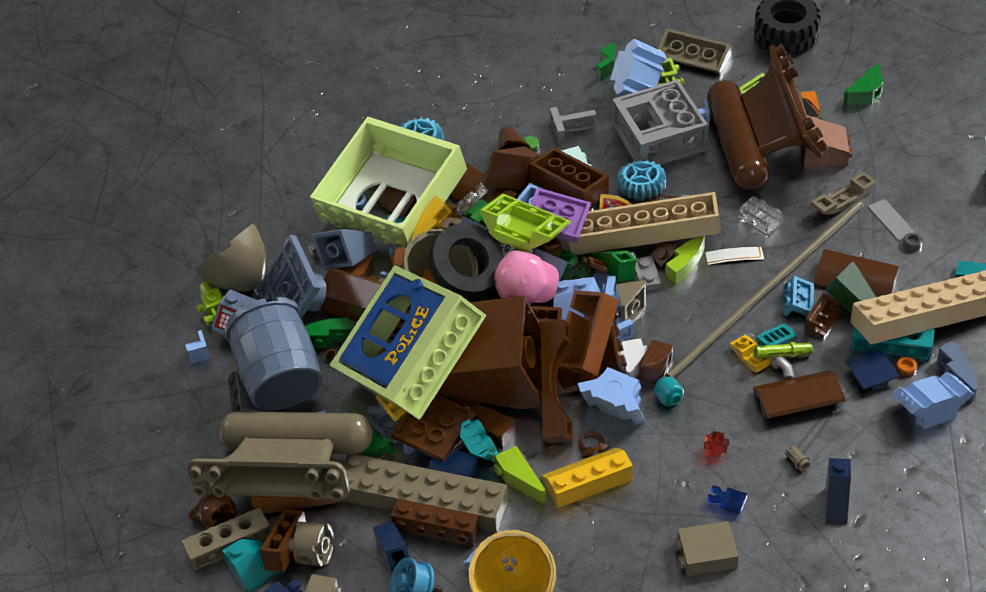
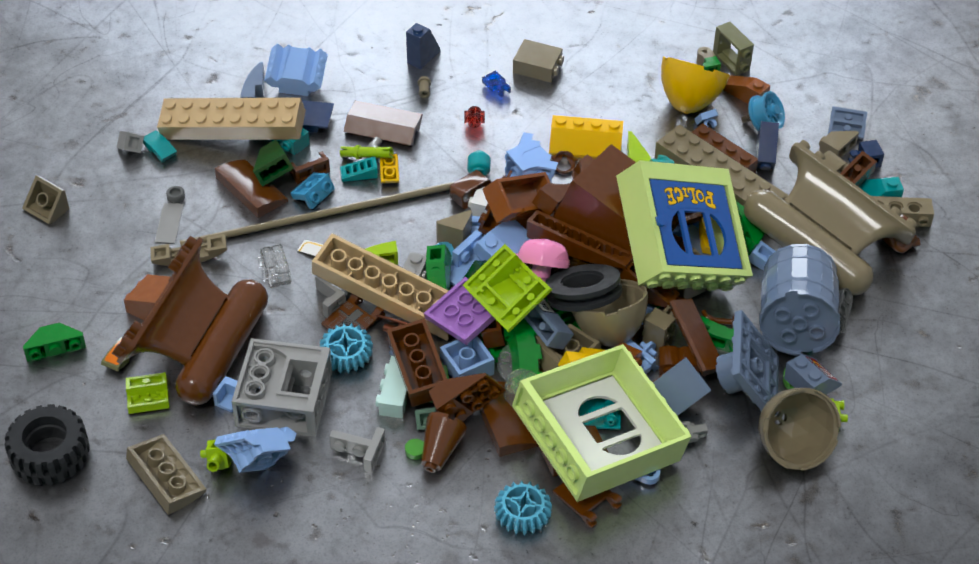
camera: 155 degrees left, 0 degrees up
light blue panel [185,330,209,364] -> none
reddish brown slope [580,256,609,274] -> none
green slope [596,42,615,81] -> none

